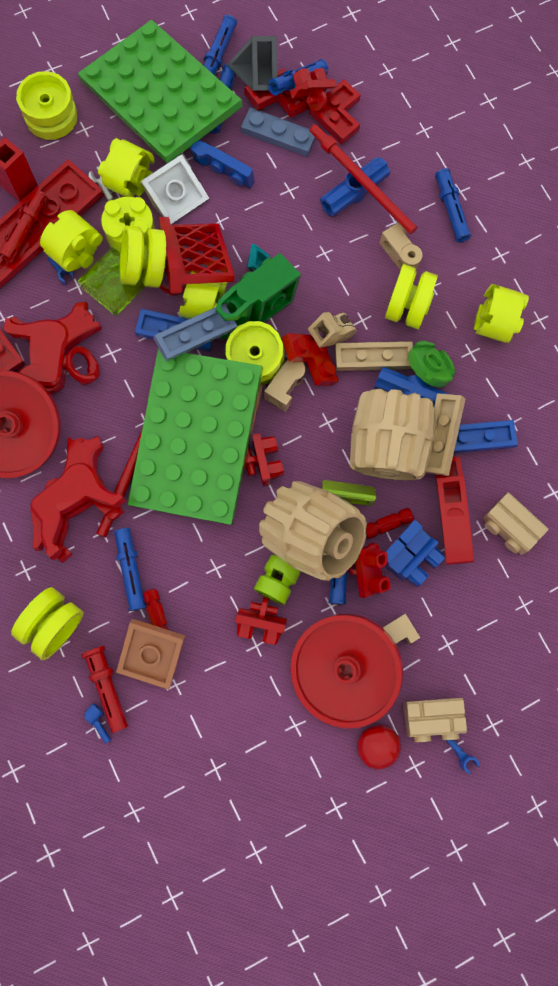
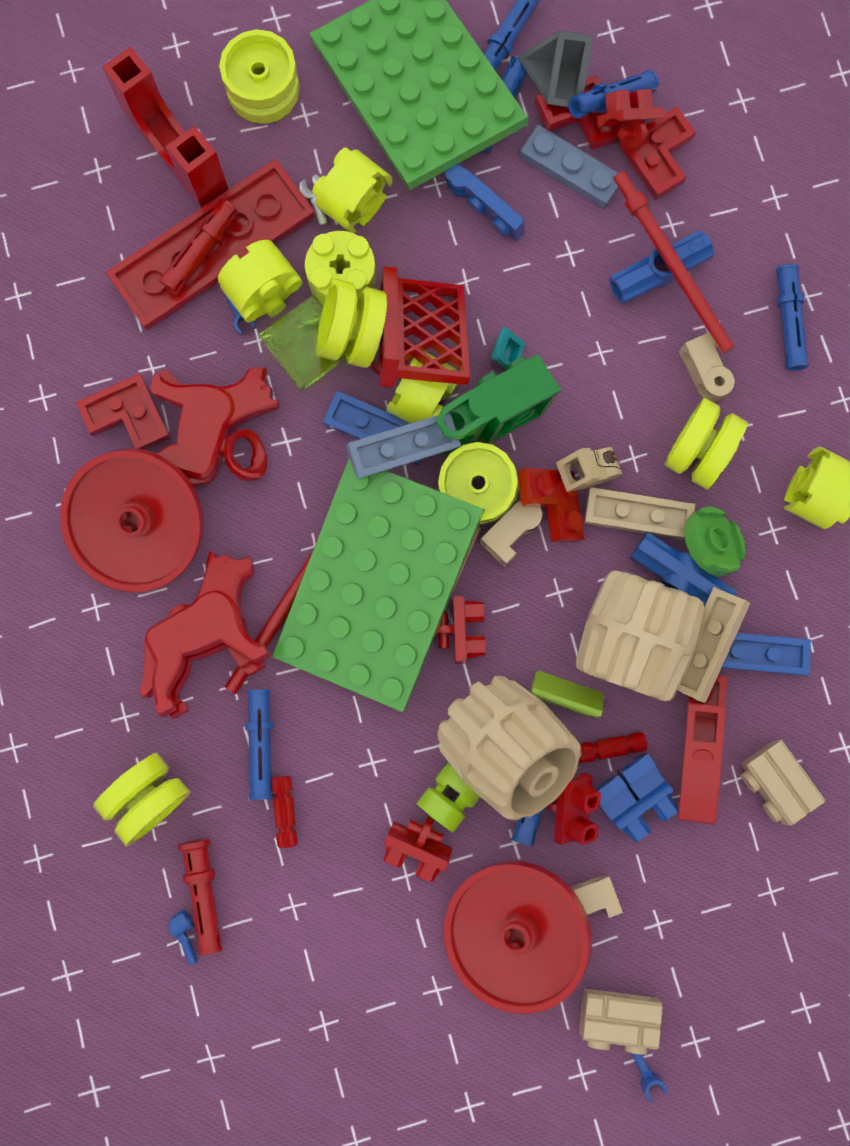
camera: 15 degrees right, 5 degrees up
nougat plate [116,619,186,690] -> none
white slope [141,154,209,224] -> none
red hair [357,724,402,770] -> none

